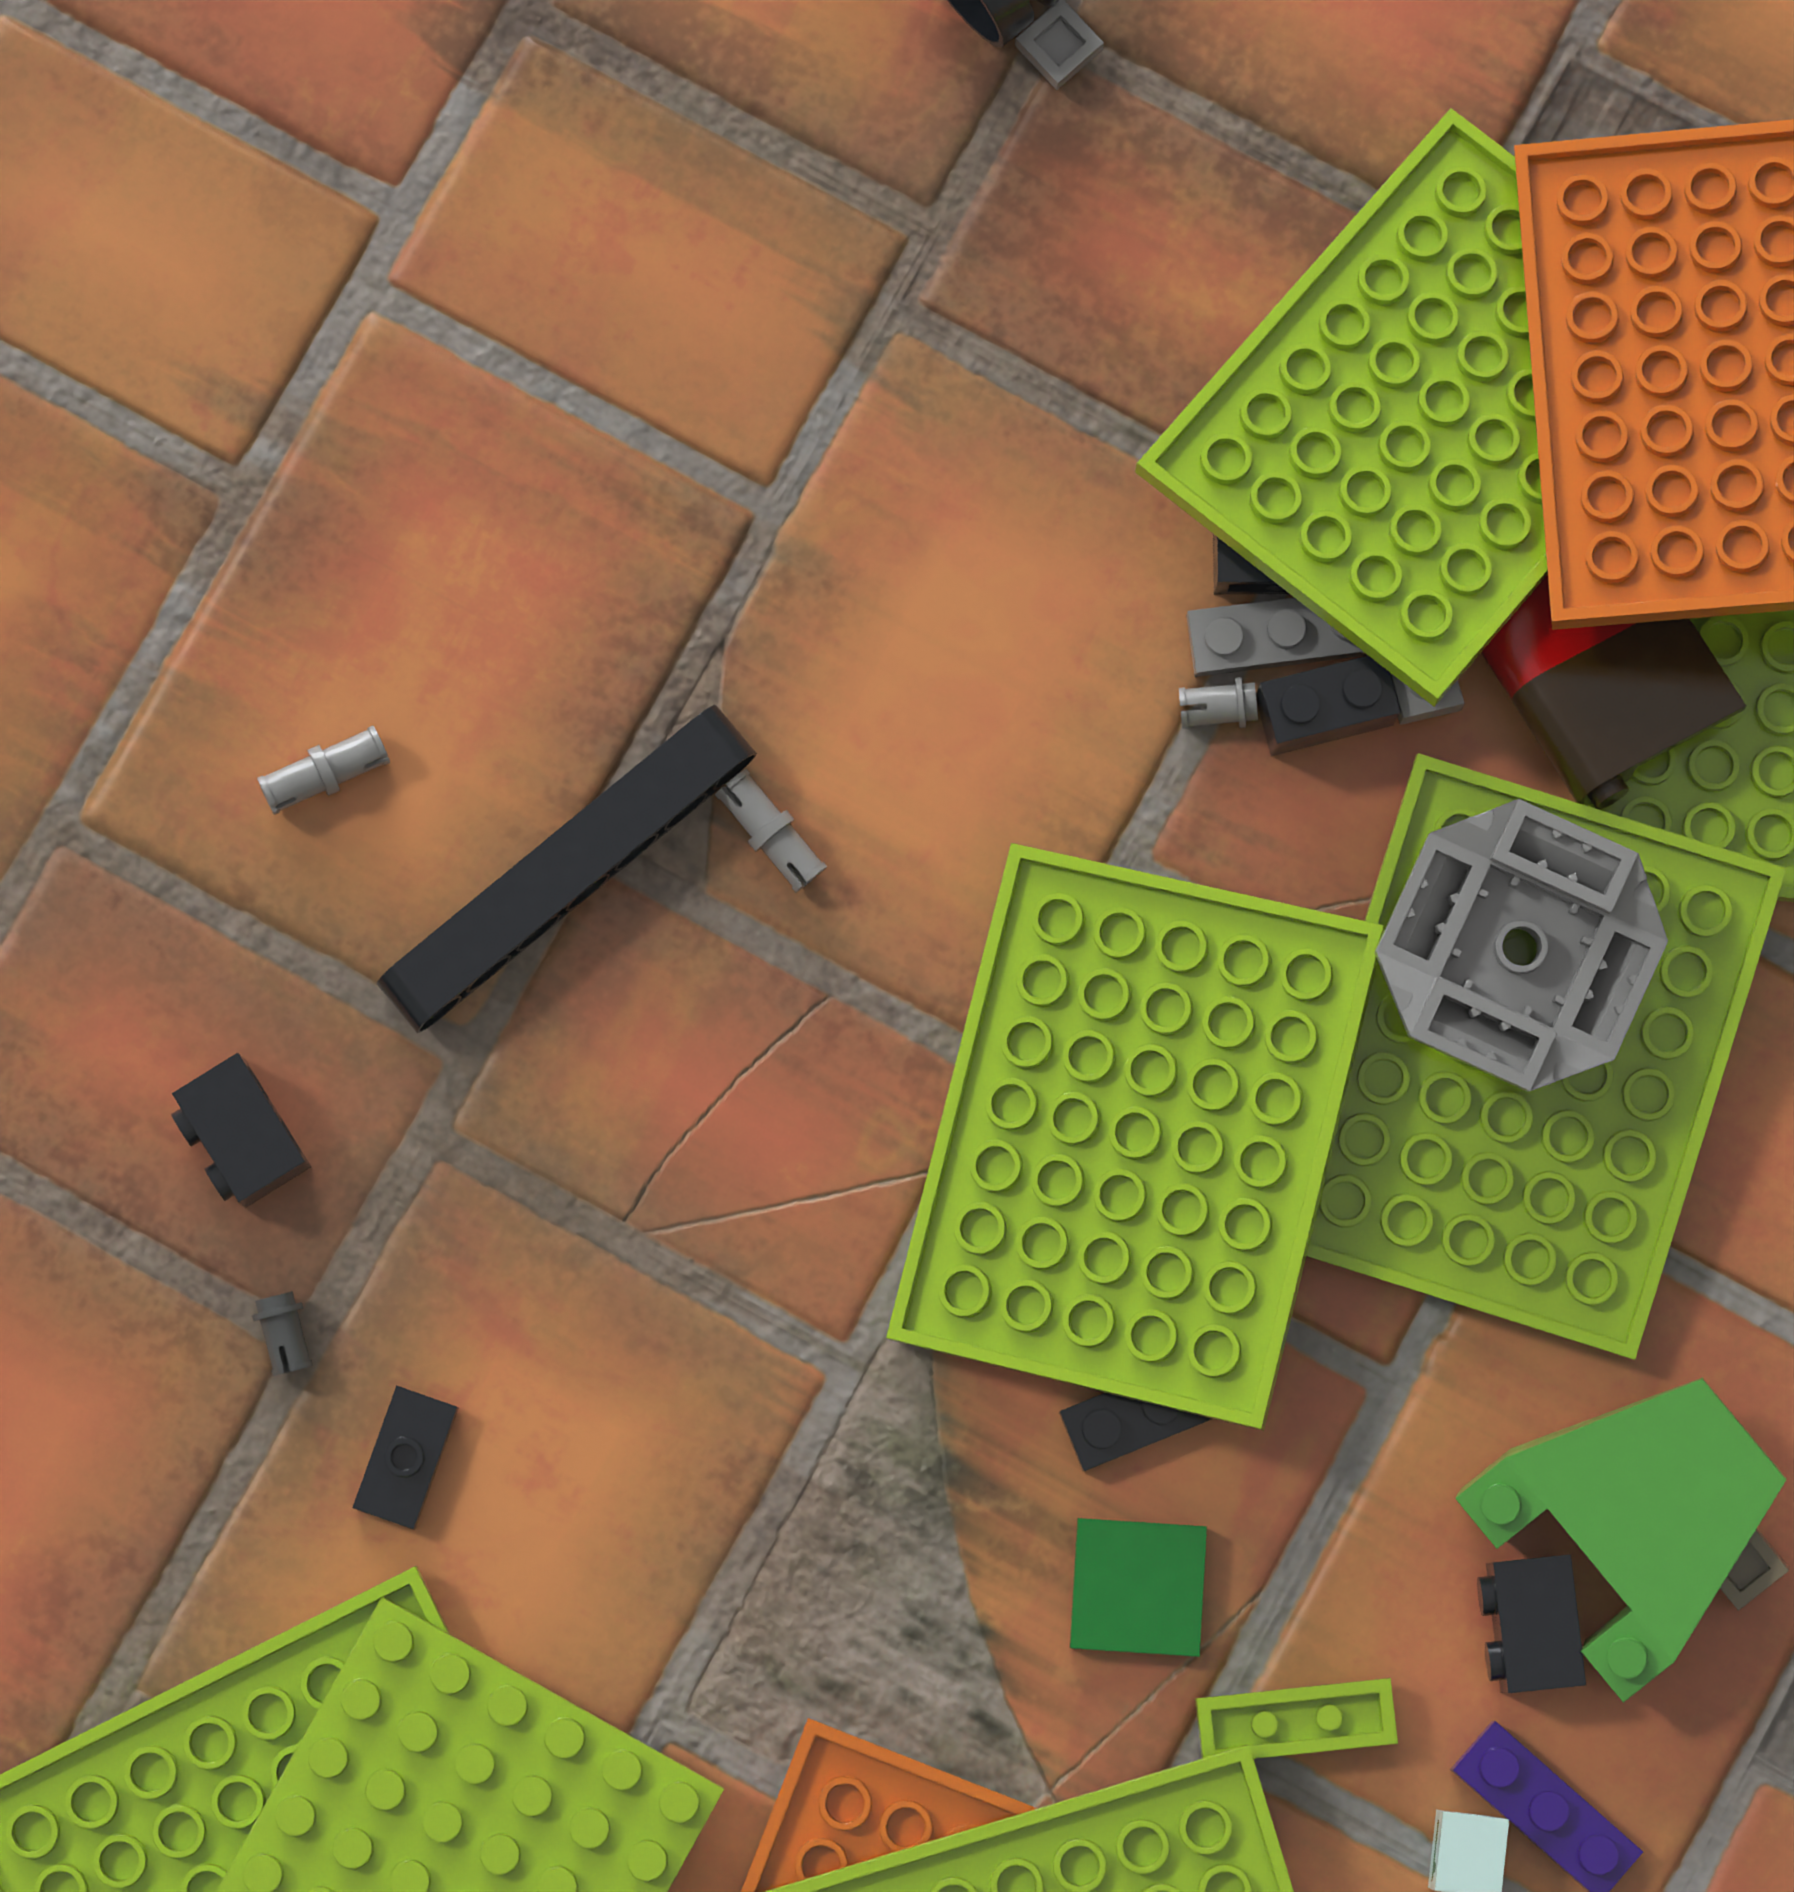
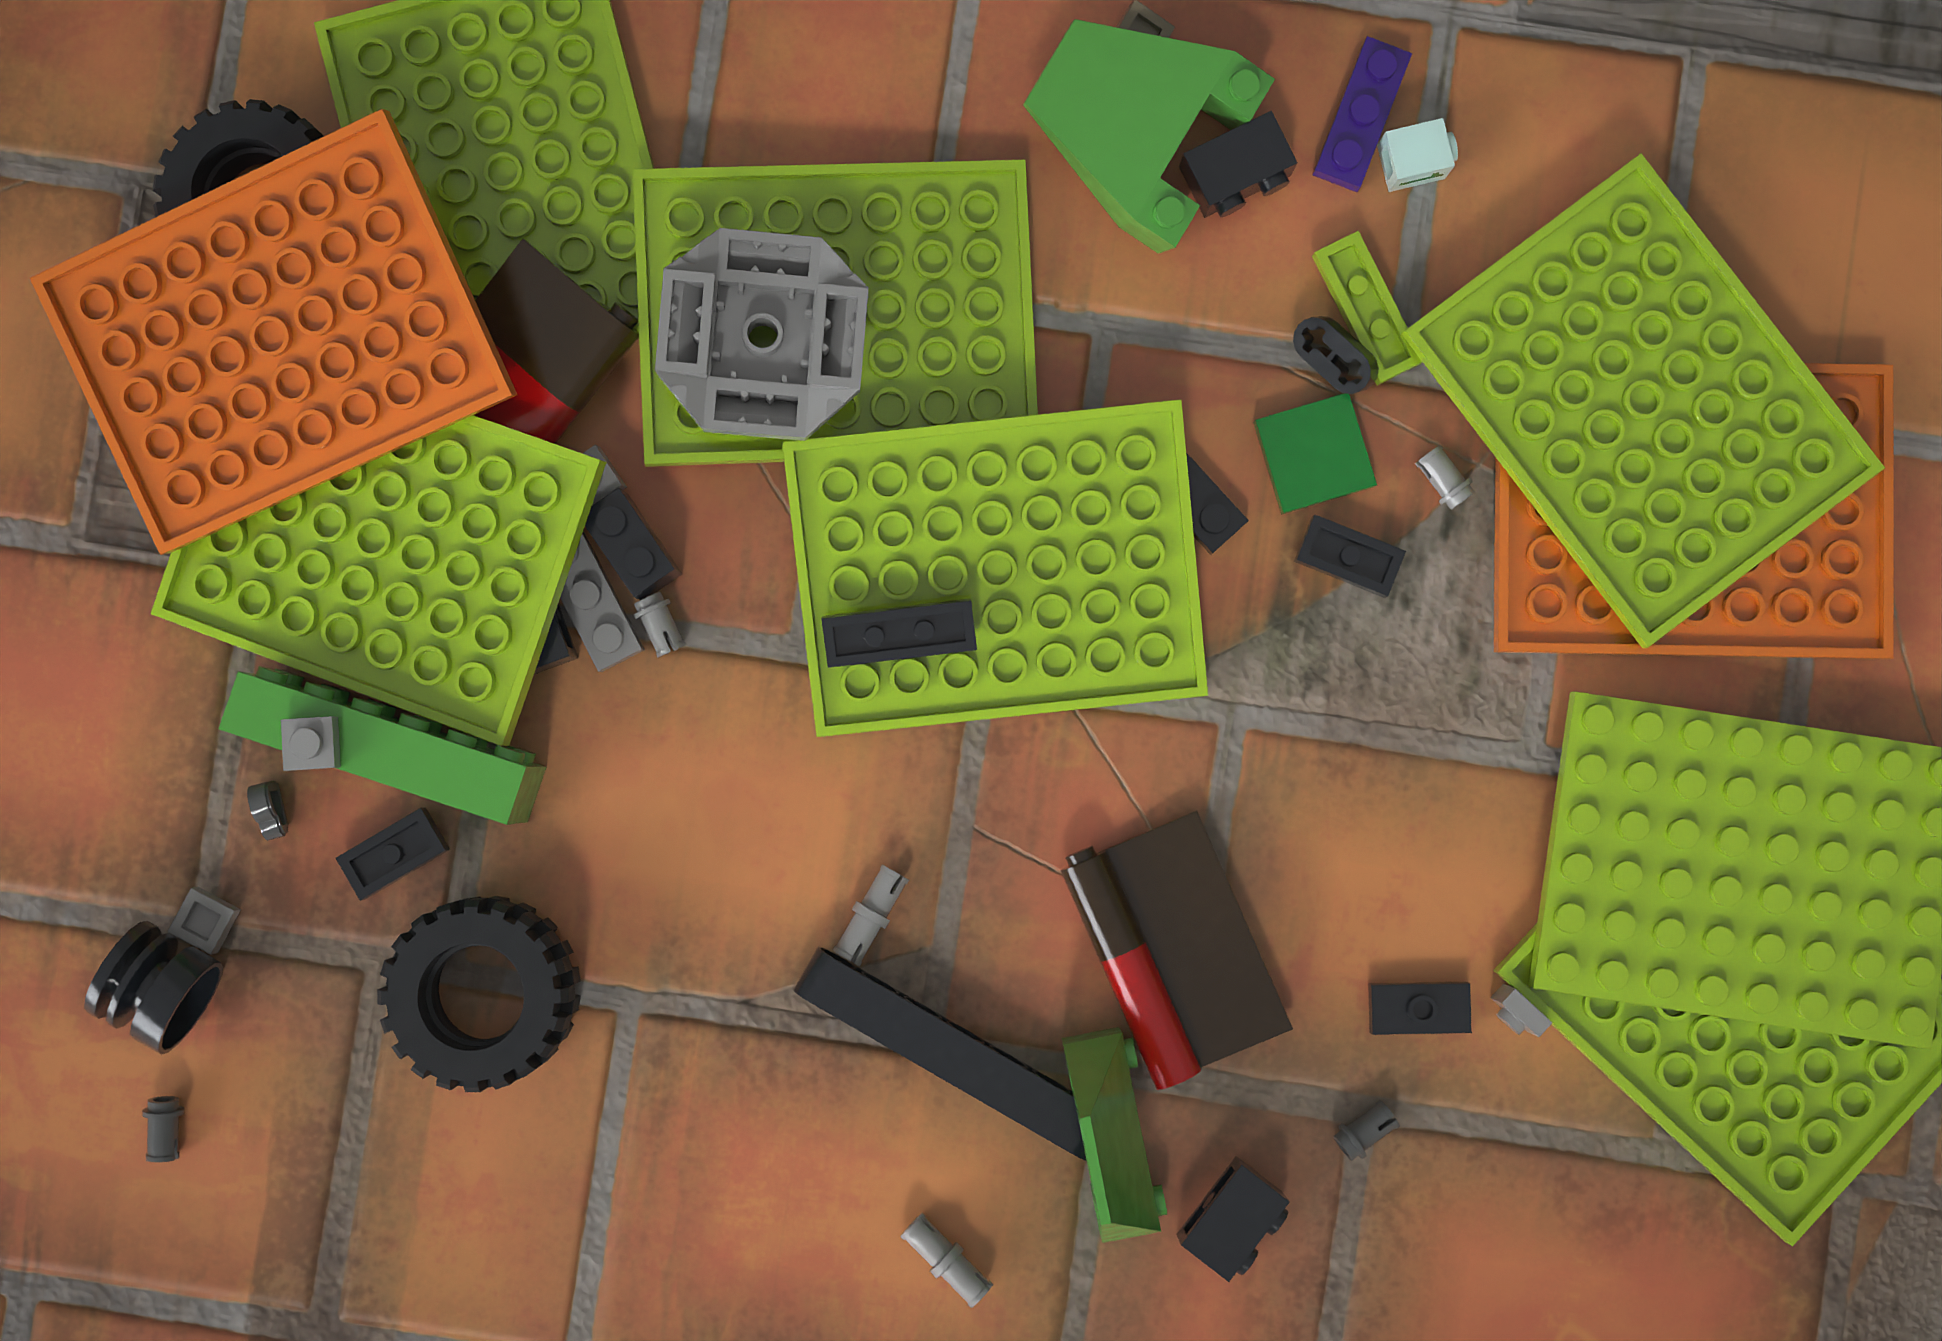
camera: 100 degrees left, 5 degrees up
none -> bright green brick [219,666,546,825]
none -> dark grey tile [247,781,288,841]
none -> light grey plate [281,716,341,771]
none -> black plate [336,807,450,901]
none -> black tyre [377,896,581,1092]
none -> black plate [821,598,977,668]
none -> dark brown door [1061,810,1293,1090]
none -> bright green wedge [1061,1027,1167,1243]
none -> black beam [1293,316,1379,394]
none -> black plate [1294,515,1406,598]
none -> light grey pin [1415,445,1475,510]
none -> light grey plate [1491,984,1552,1037]

